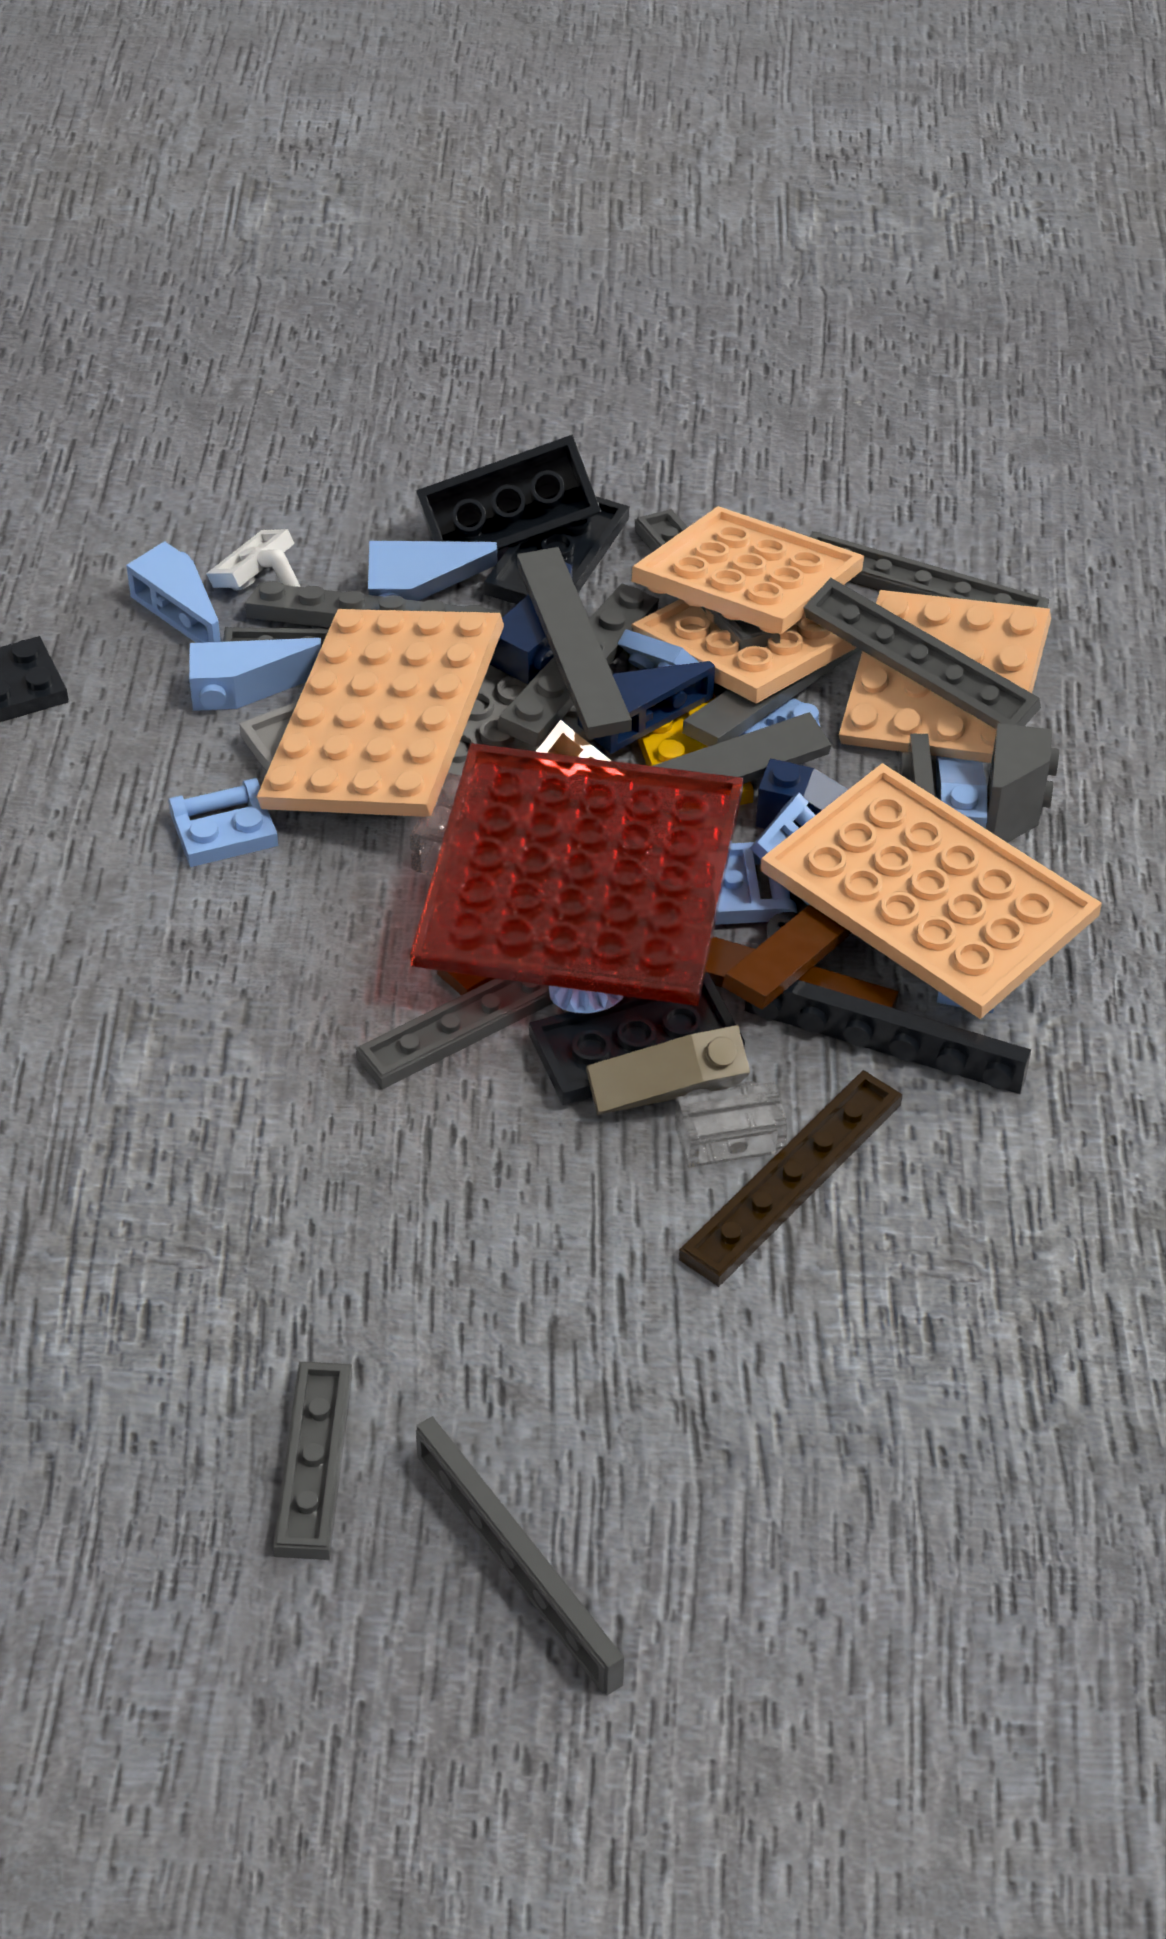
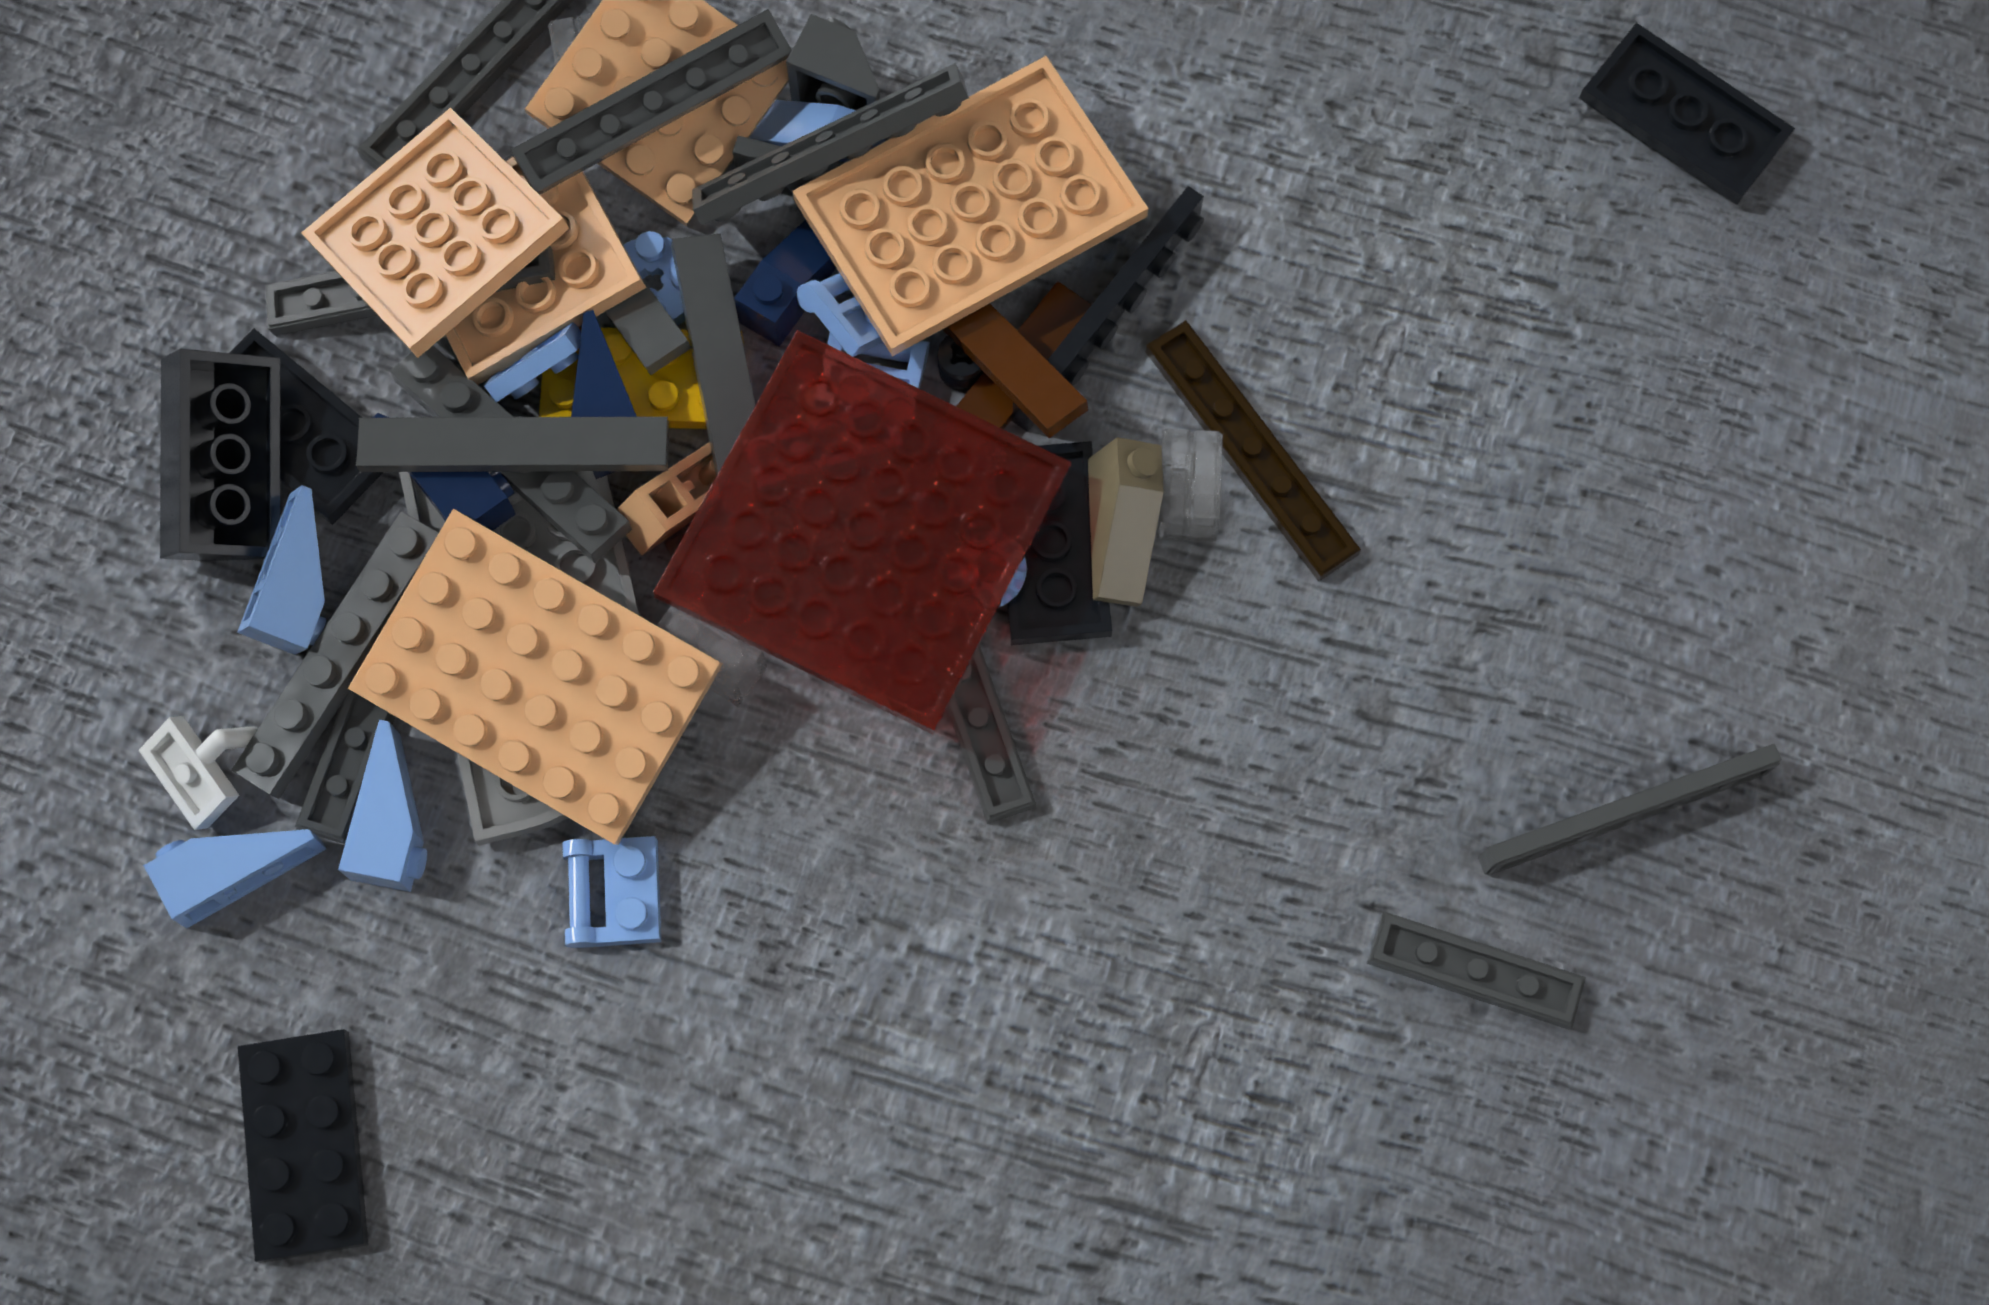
camera: 75 degrees left, 25 degrees up
none -> dark grey plate [692,63,969,226]

